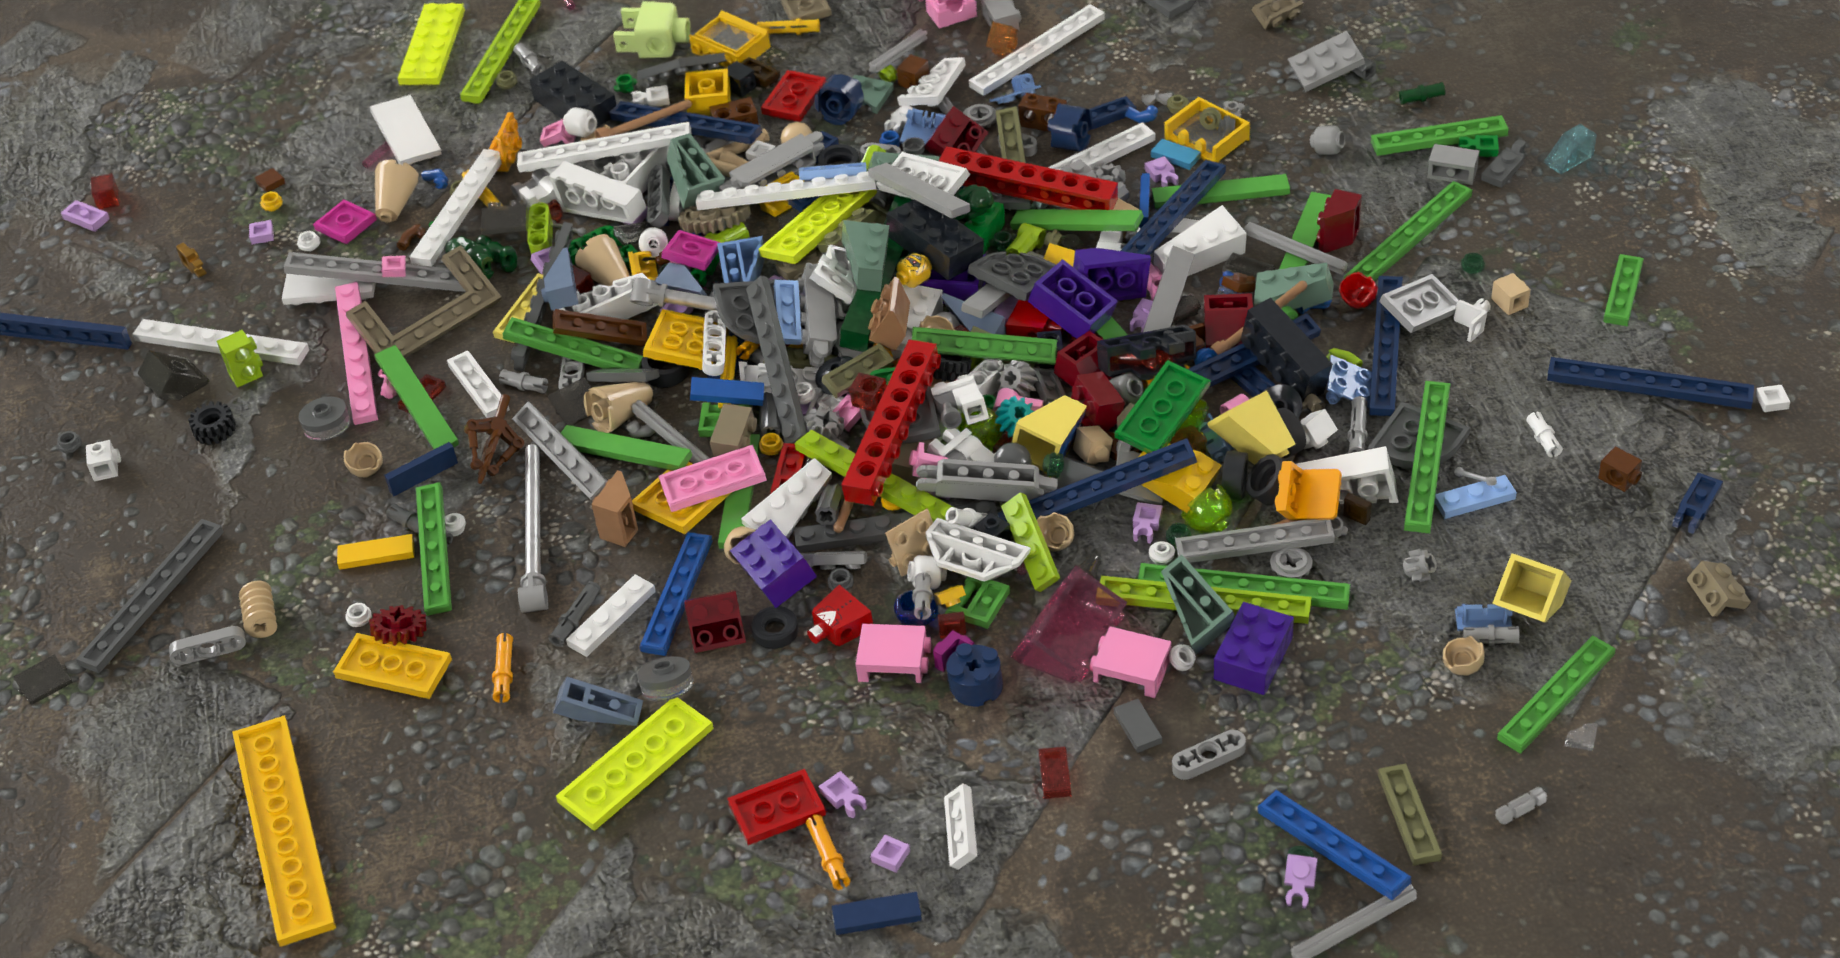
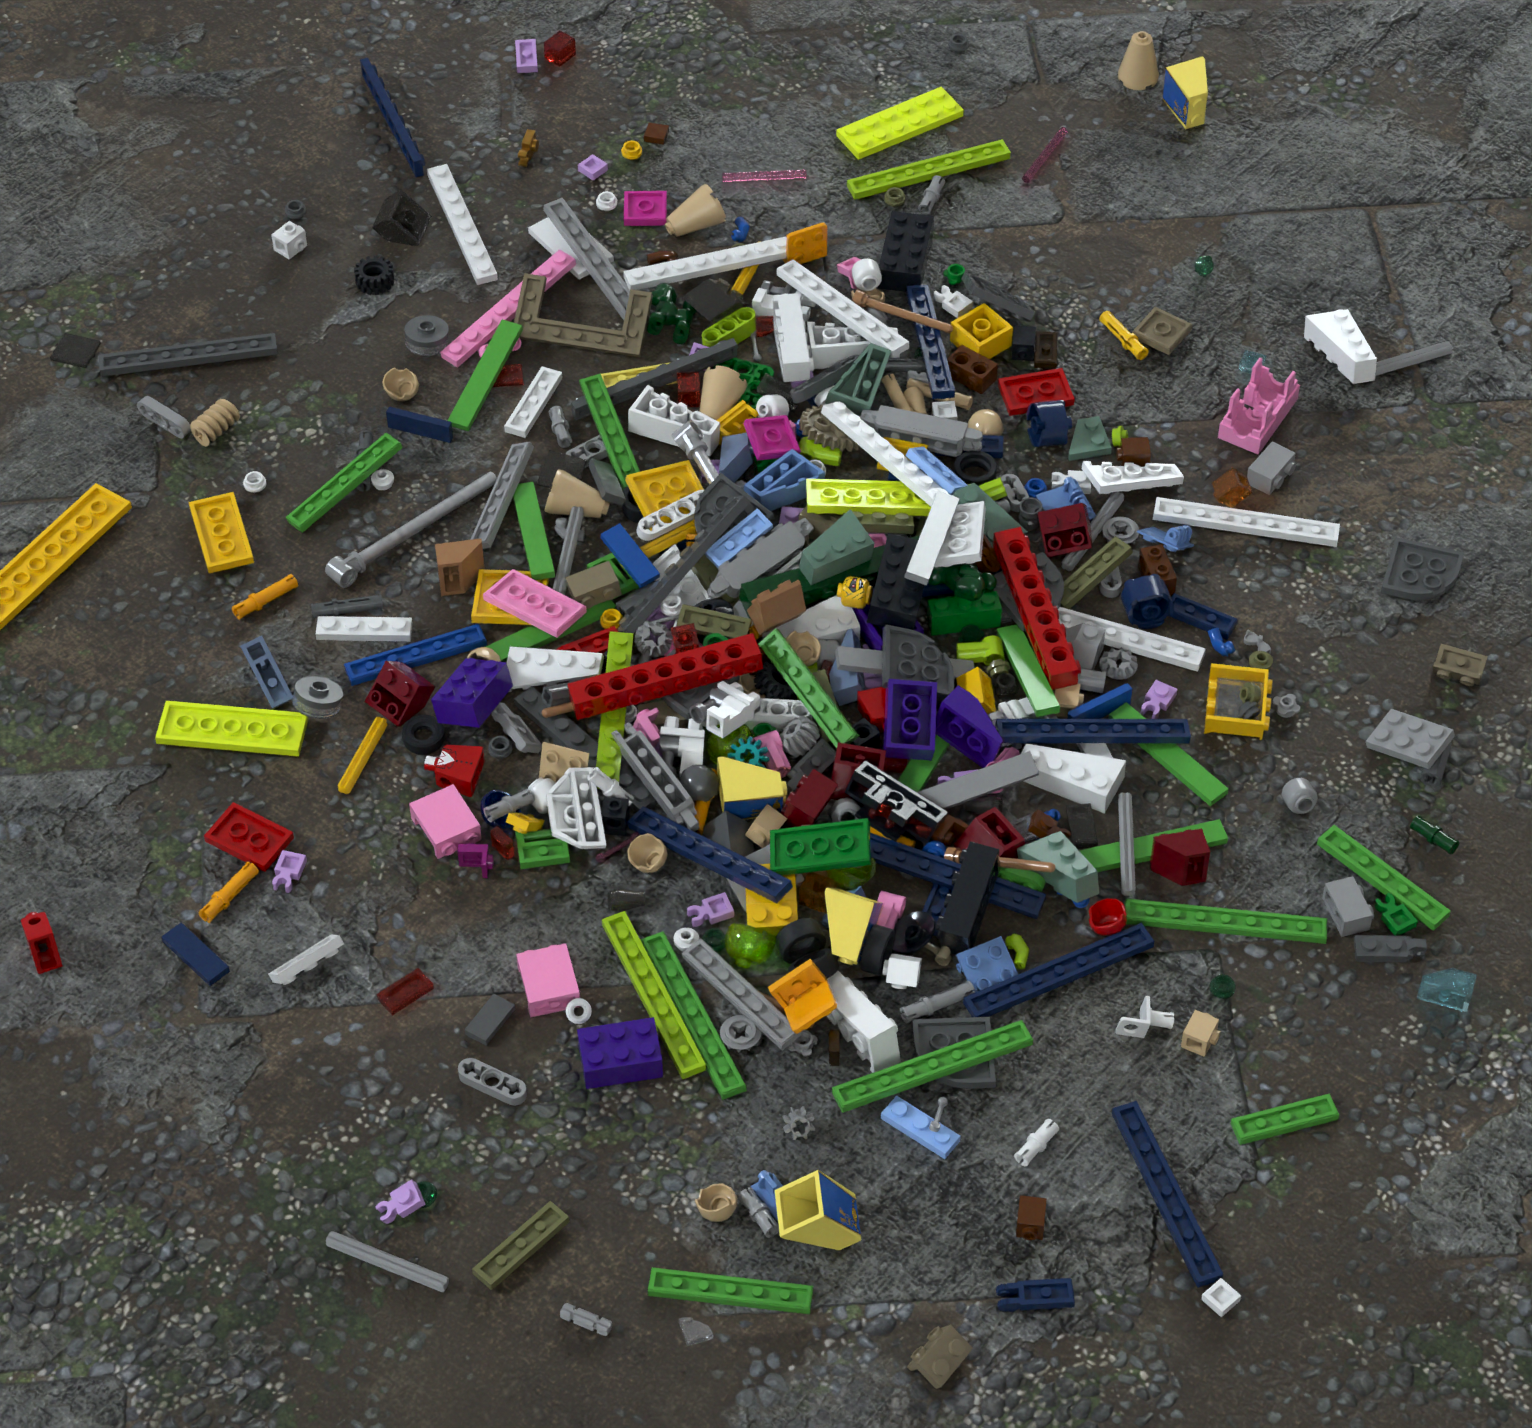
camera: 50 degrees right, 5 degrees up
lime brick [216,330,263,388] -> none
yellow tile [337,534,414,570] -> none
dark red gear [369,605,427,646] -> none
white tile [370,95,441,165] -> none
bright pink tile [382,256,406,277] -> none
reddish brown bar [464,394,524,484] -> none
sand blue slope [541,248,578,311] -> none
reddish brown plate [553,309,647,347] -> none
yellowish green piece [613,1,691,59] -> none
yellow window [689,10,771,68] -> none
white plate [809,254,857,304] -> none
light grey axle [869,29,928,73] -> none
lavender plate [871,835,910,872] -> none
dark blue brick [946,643,1003,707] -> none
lime plate [1001,492,1061,592] -> none
clear pink windscreen [1011,565,1127,683] -> none
clear green plate [1042,452,1064,478] -> none
dark azure tile [1151,139,1201,170] -> none
sand green wedge [1161,554,1235,655] -> none
blue tile [1258,790,1411,900] -> none
light grey plate [1379,274,1459,333] -> none
none -> yellow axle [338,716,388,794]

